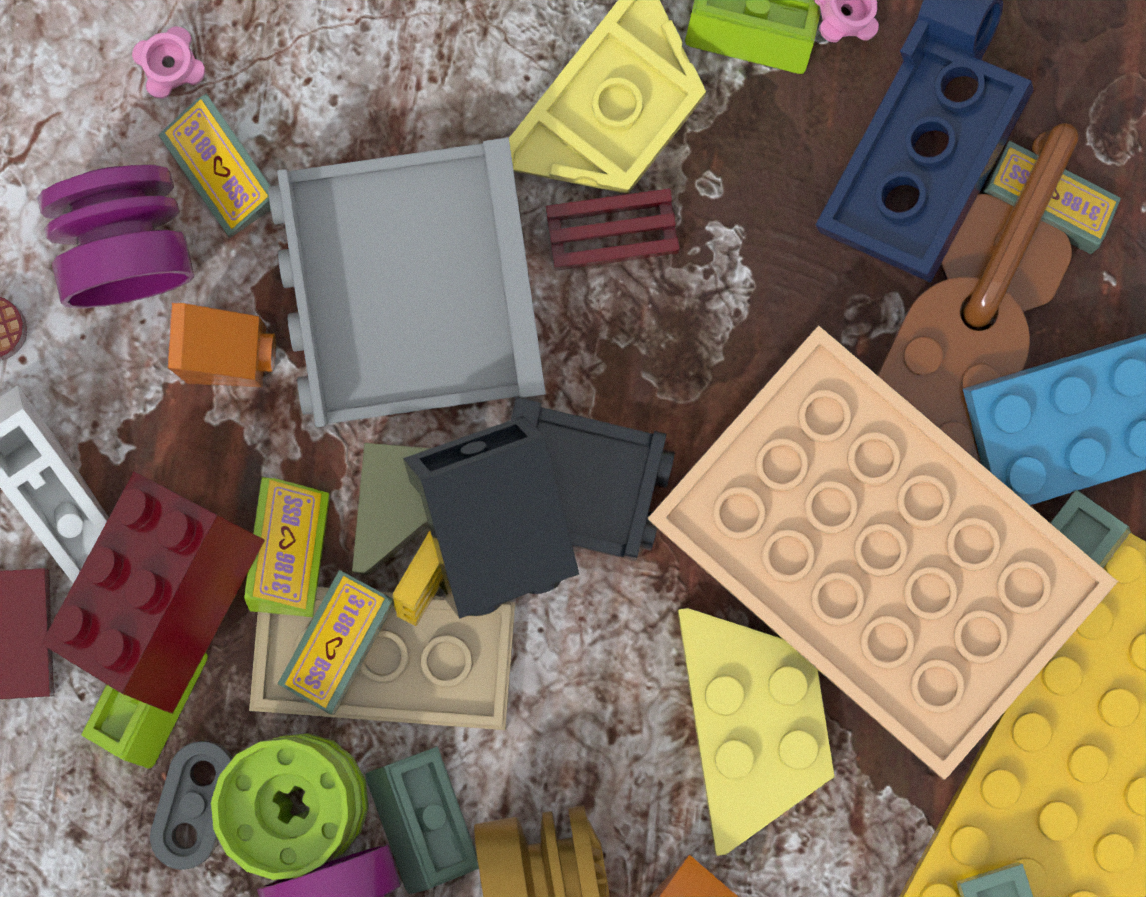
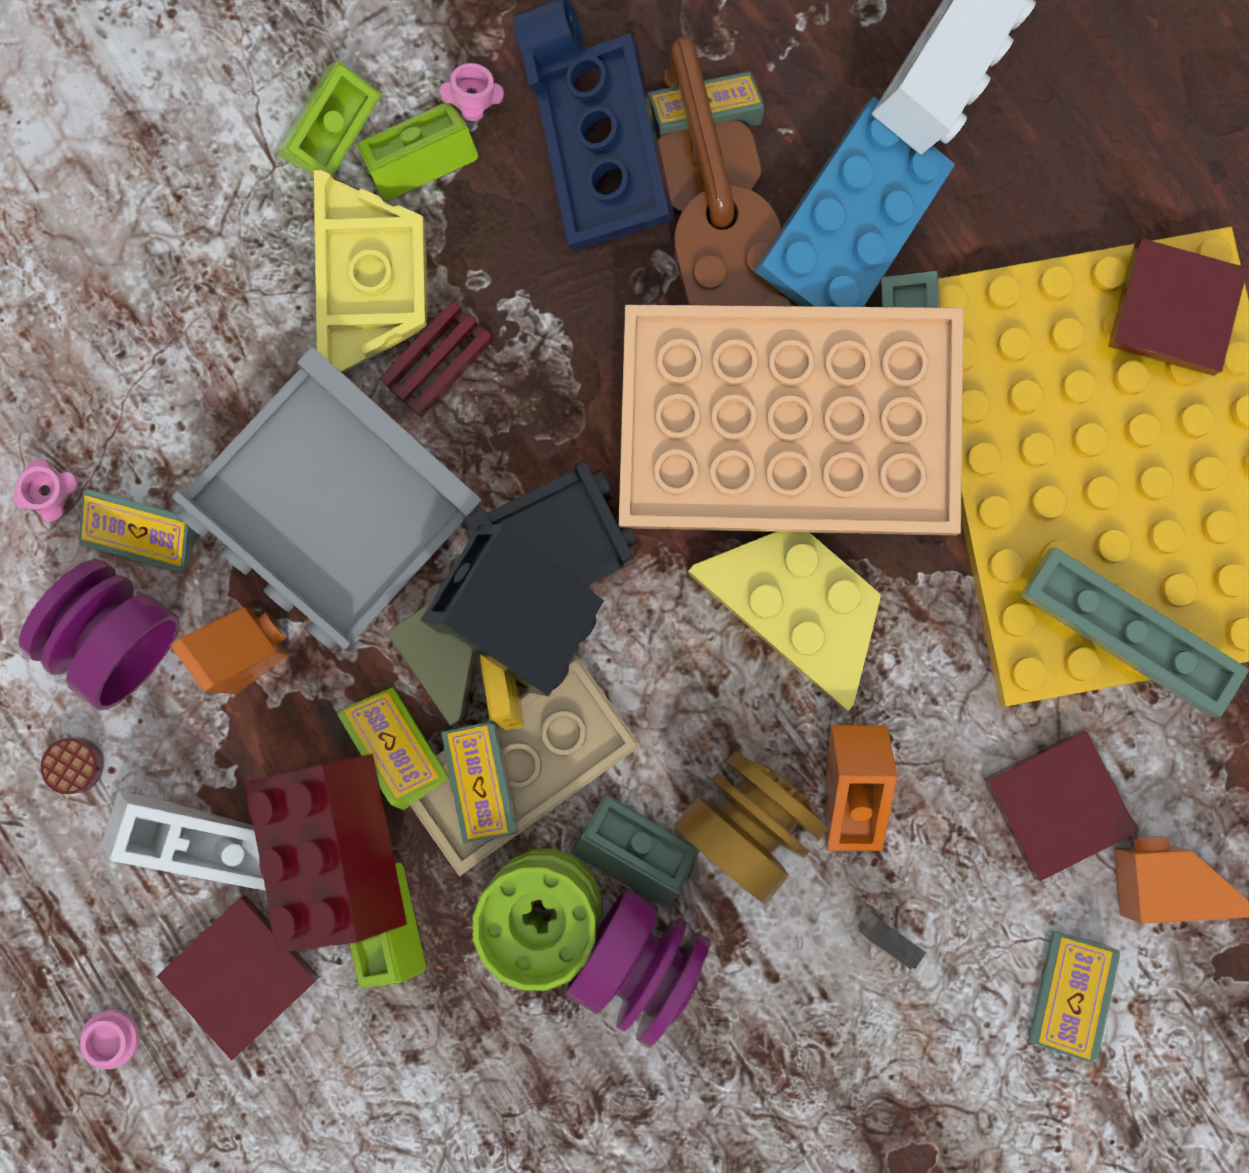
camera: 40 degrees left, 0 degrees up
dark grey plate [150,741,233,870] -> none

